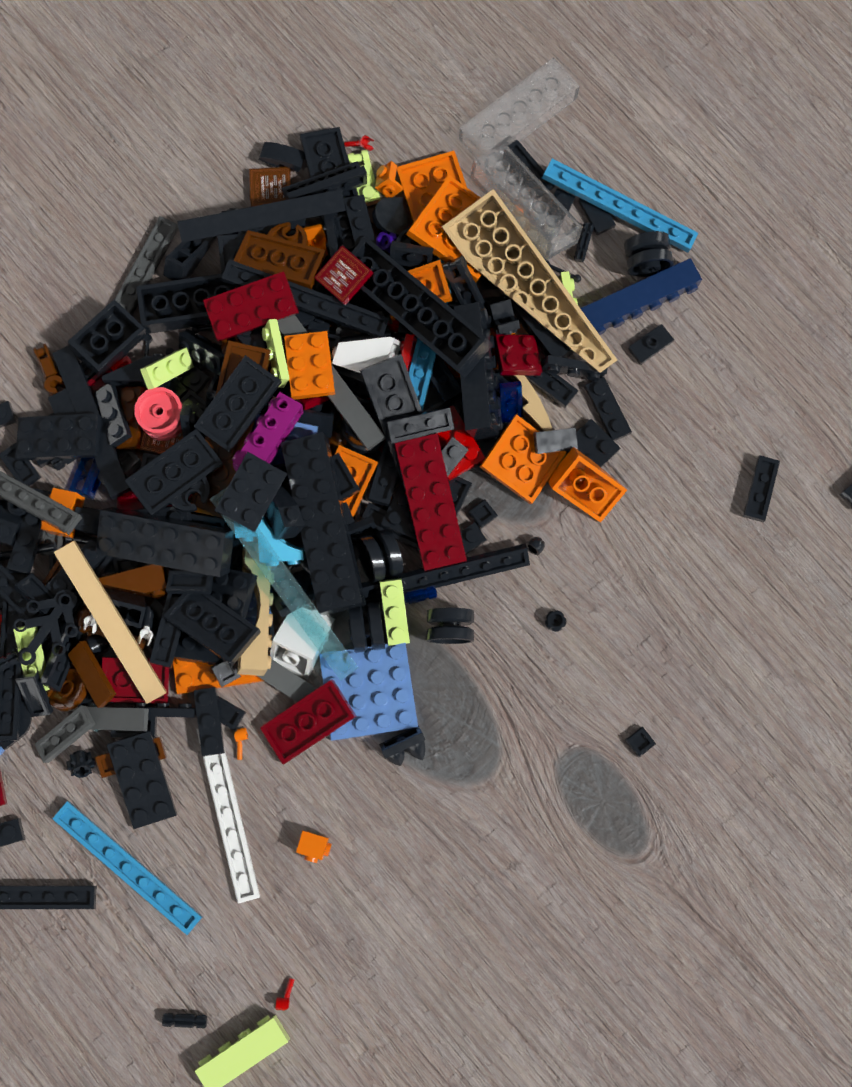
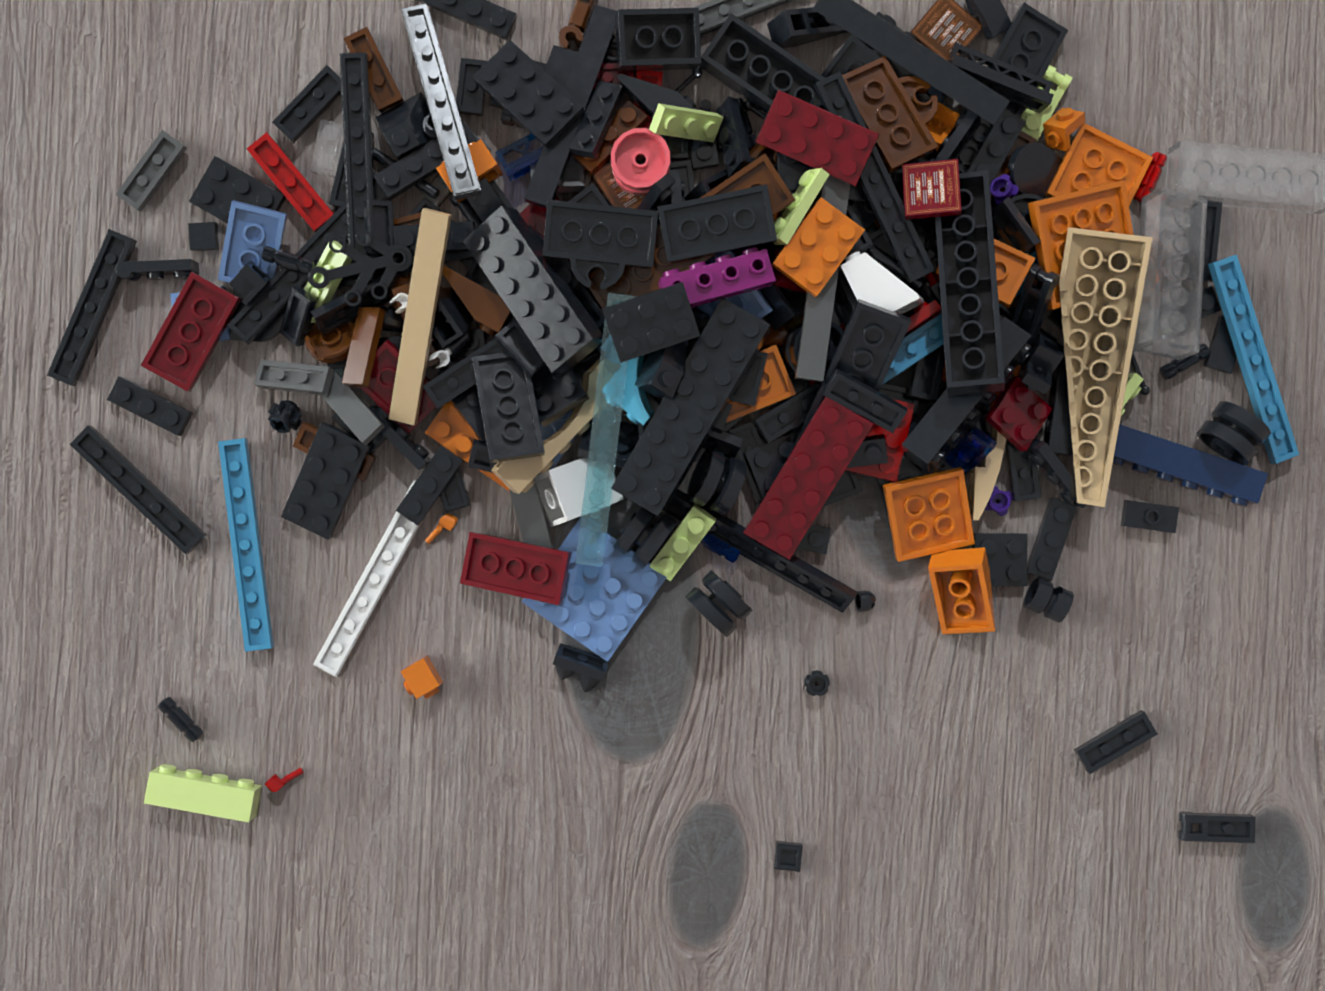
camera: 45 degrees right, 10 degrees up
red hand [344,135,374,151] -> none
black tile [468,499,498,529] -> none
tile [533,428,578,454] -> none
none -> dark purple plate [985,486,1013,516]
none -> black wheel [1023,577,1074,623]
none -> red axle [1134,152,1167,204]

